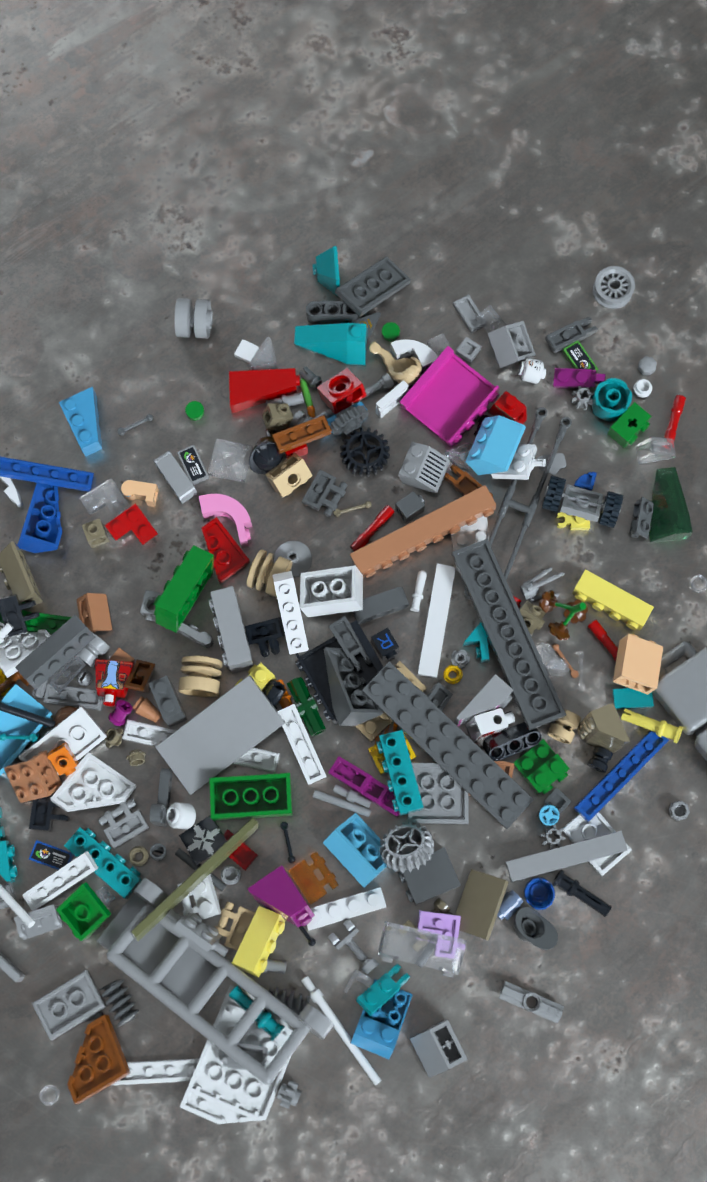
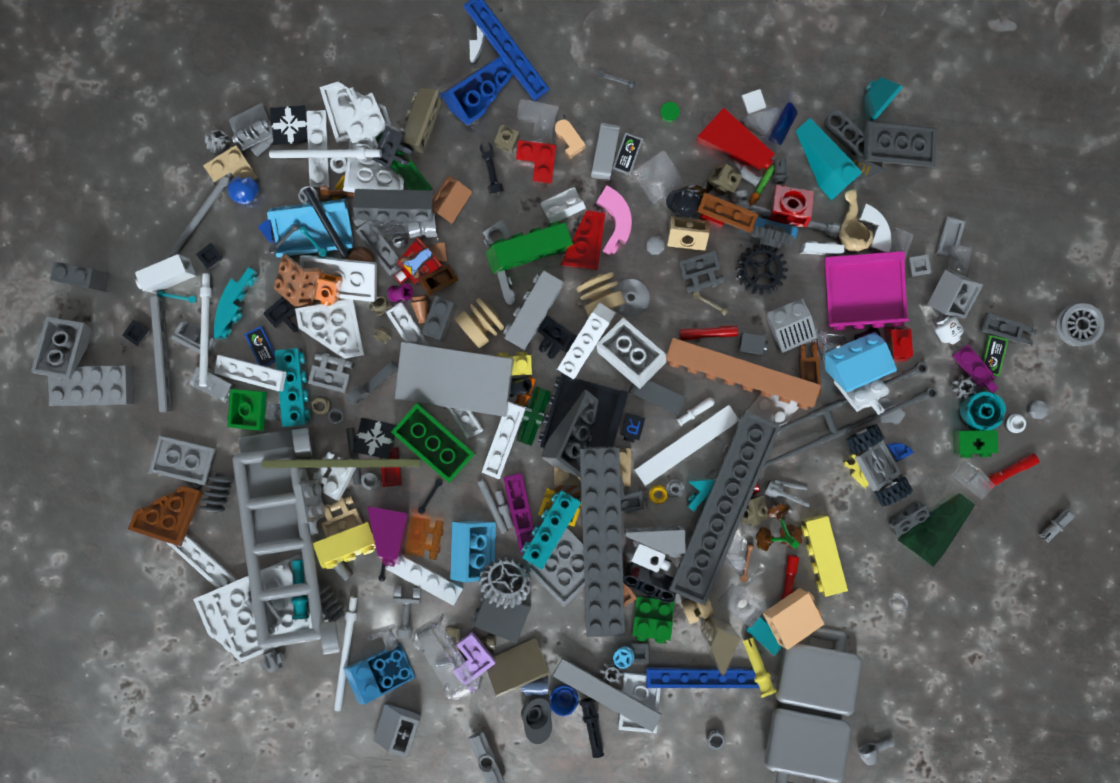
camera: 45 degrees right, 15 degrees up
clear bush [40,1084,60,1105] -> none
dark azure wedge [59,387,102,457] -> none
white head [166,802,196,829] -> none
light grey wheel [175,298,213,339] -> none
dark grey hinge [328,616,372,671] -> none
teal hinge [356,964,410,1016] -> none
green tile [382,322,400,342] -> none
black wheel [587,746,613,773] -> none
none -> black bar [480,142,504,194]
none -> white bracket [540,187,586,223]
none -> light grey tile [646,236,665,255]
none -> clear brick [718,583,765,628]
none -> clear blue slope [768,102,798,146]

